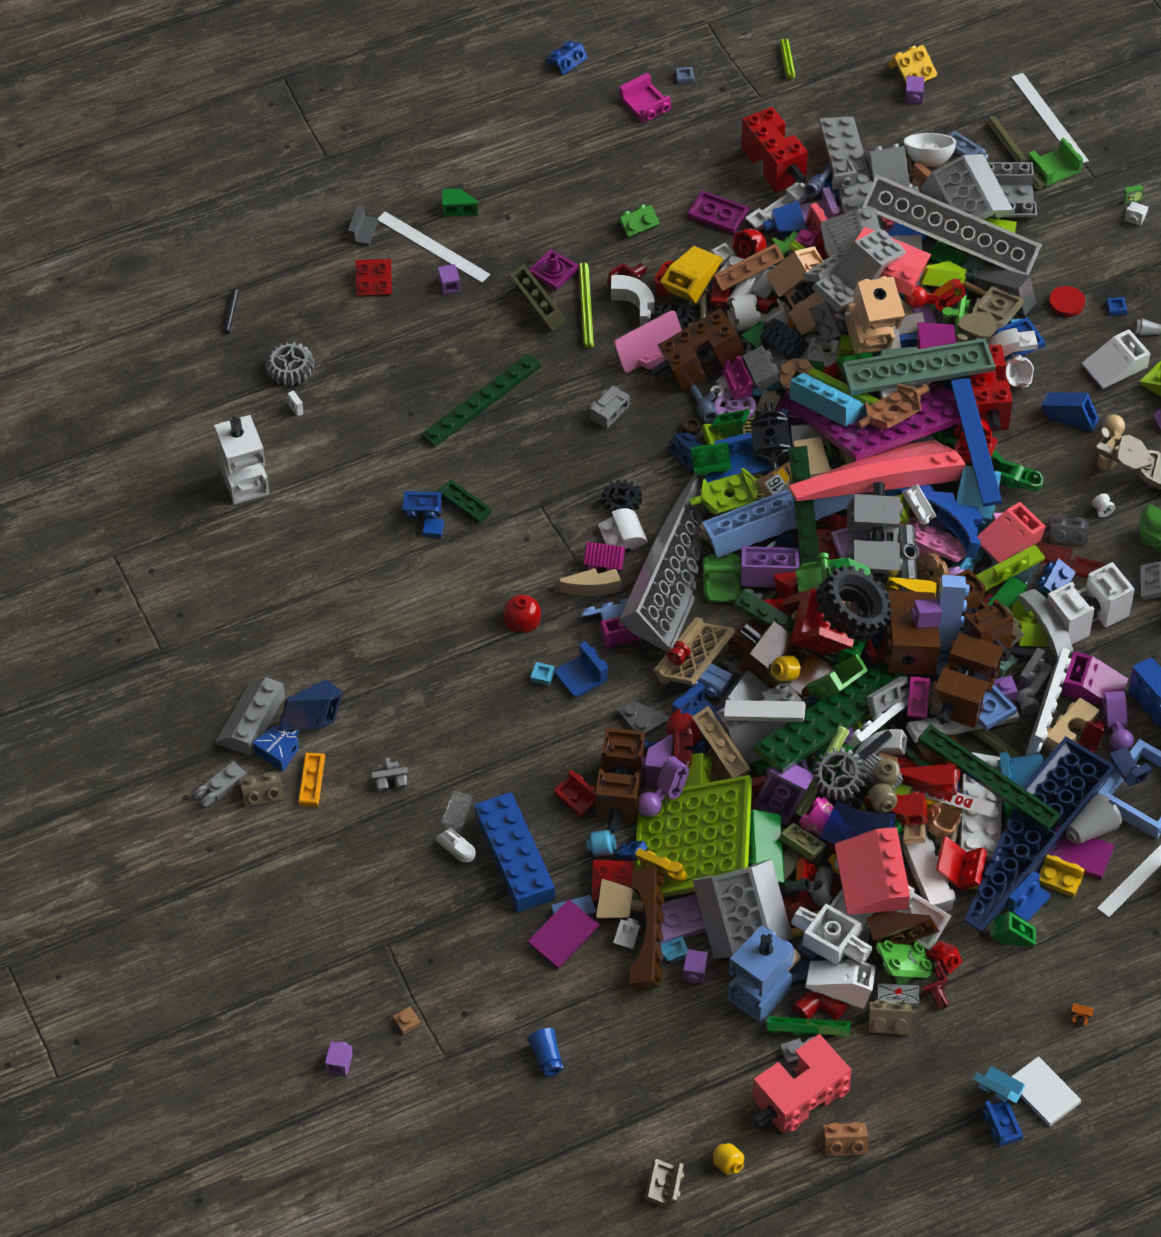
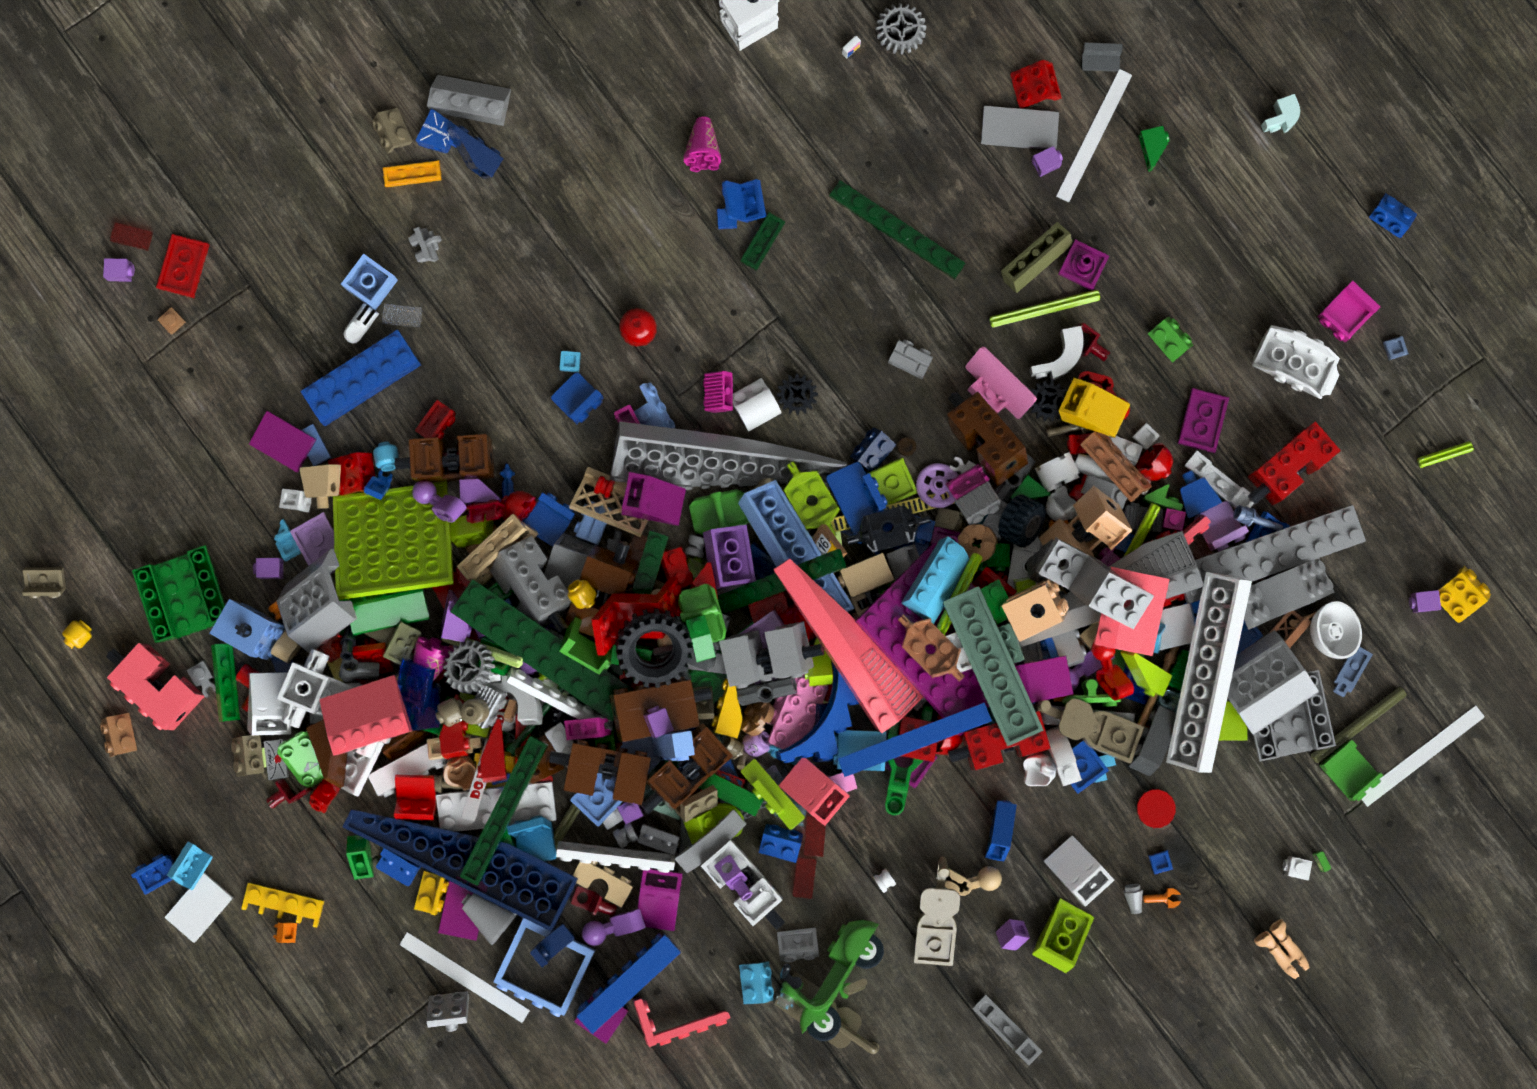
camera: 80 degrees right, 30 degrees up
light grey hinge [193,761,247,807] -> none
blue plant [527,1028,563,1077] -> none
tan slope [559,568,621,596] -> none
flat silver wing [617,700,669,737] -> none
reddish brown arch [629,867,665,991] -> none
yellow hinge [635,848,688,882] -> none
sand blue piece [690,385,717,423] -> none
green bracket [691,442,732,476] -> none
green slope [711,409,750,437] -> none
white tile [724,700,806,722] -> none
light grey tile [803,253,846,282] -> none
light grey bracket [832,159,857,190] -> none
black tile [858,730,893,761] -> none
light grey hinge [867,677,909,715] -> none
white hinge [902,484,937,525] -> none
flat silver bracket [1049,516,1089,546] -> none
none -> clear red tile [110,223,153,251]
none -> green slope [132,545,225,643]
none -> red tile [156,234,210,298]
none -> yellow hinge [242,883,324,928]
none -> light blue brick [341,254,398,310]
none -> magenta slope [622,472,686,526]
none -> dark pink cone [684,117,721,172]
none -> medium lavender bracket [714,855,753,901]
none -> light grey tile [981,106,1059,150]
none -> orange bar [1143,888,1181,908]
none -> white slope [1252,325,1340,399]
none -> light aqua brick [1261,94,1300,133]

